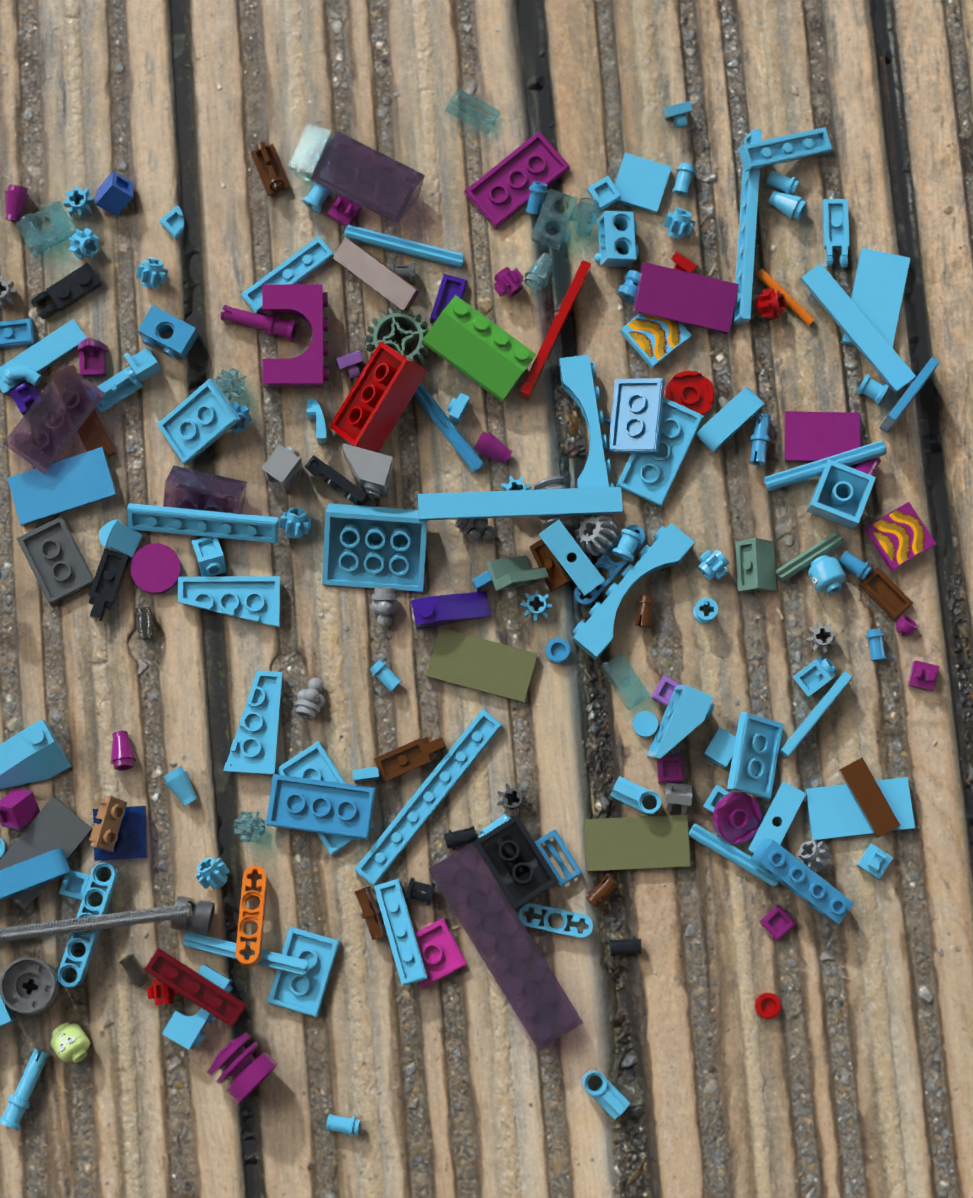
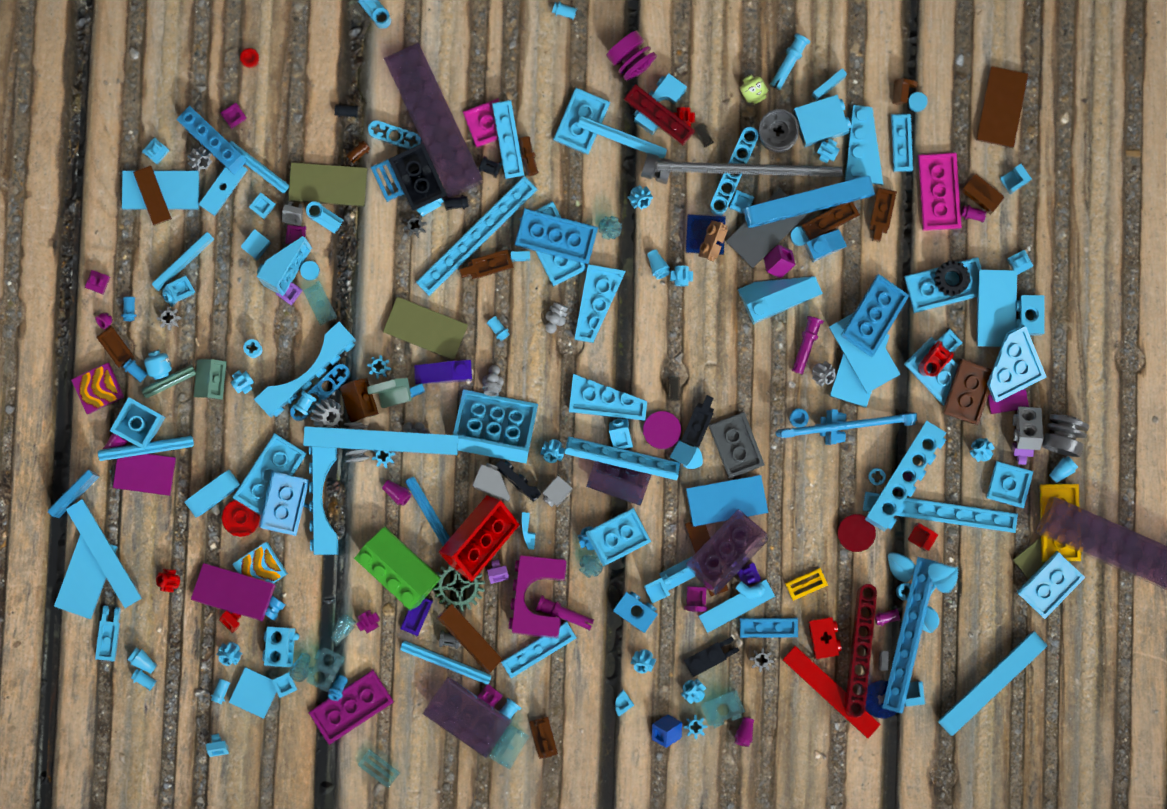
camera: 175 degrees left, 5 degrees up
magenta cone [110,731,136,771] -> none
orange beam [236,865,268,967] -> none
medium azure plate [447,393,470,425] -> none
red tile [520,260,591,401] -> none
medium azure tile [538,519,605,596] -> none
dark azure tile [545,638,571,664] -> none
reddish brown pin [635,595,657,628] -> none
magenta tile [712,792,762,844] -> none
medium azure tile [727,712,783,799] -> none
medium azure tile [733,129,762,326] -> none
medium azure tile [738,127,832,172] -> none
dark azure pin [749,413,771,466] -> none
orange bar [755,269,815,326] -> none
medium azure bush [856,374,889,405] -> none
none -> medium azure gear [670,266,693,287]

